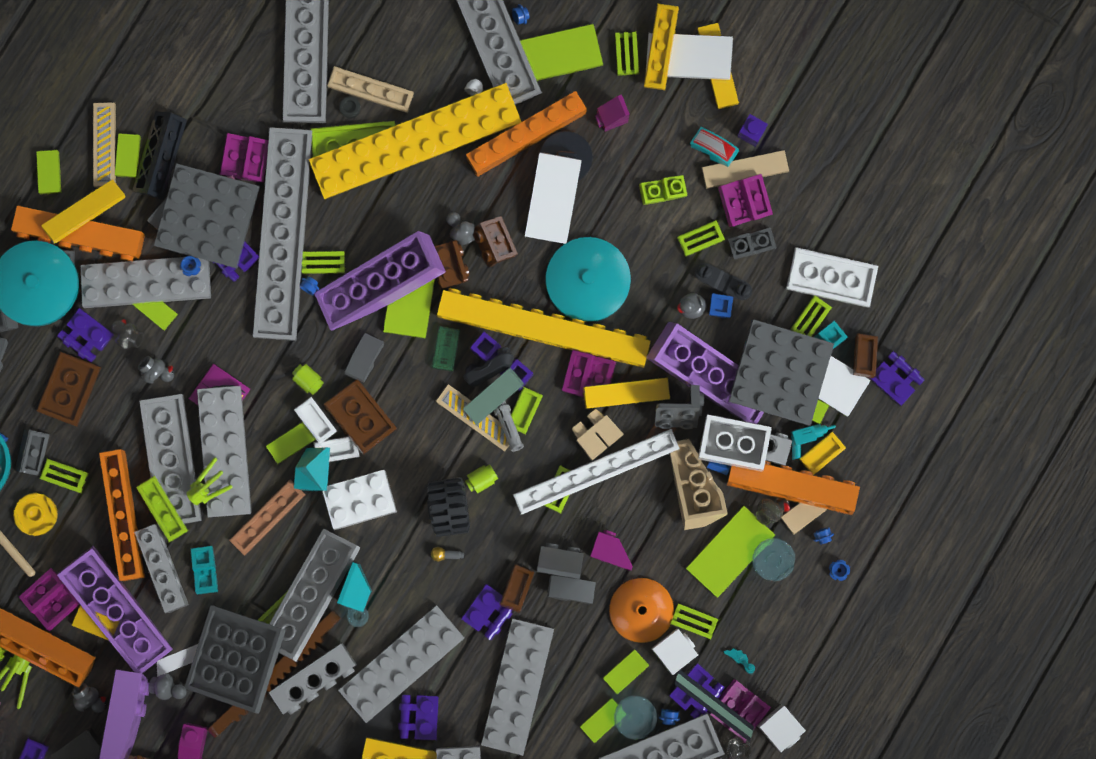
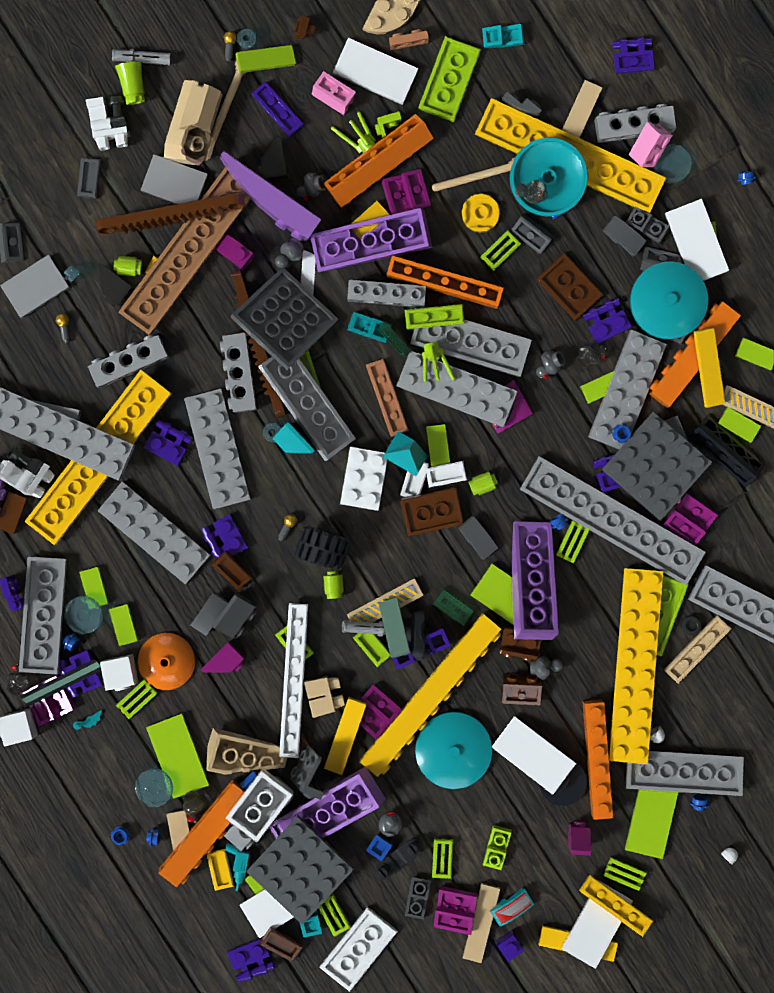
camera: 120 degrees right, 5 degrees up
none -> clear green tile [377,323,411,356]

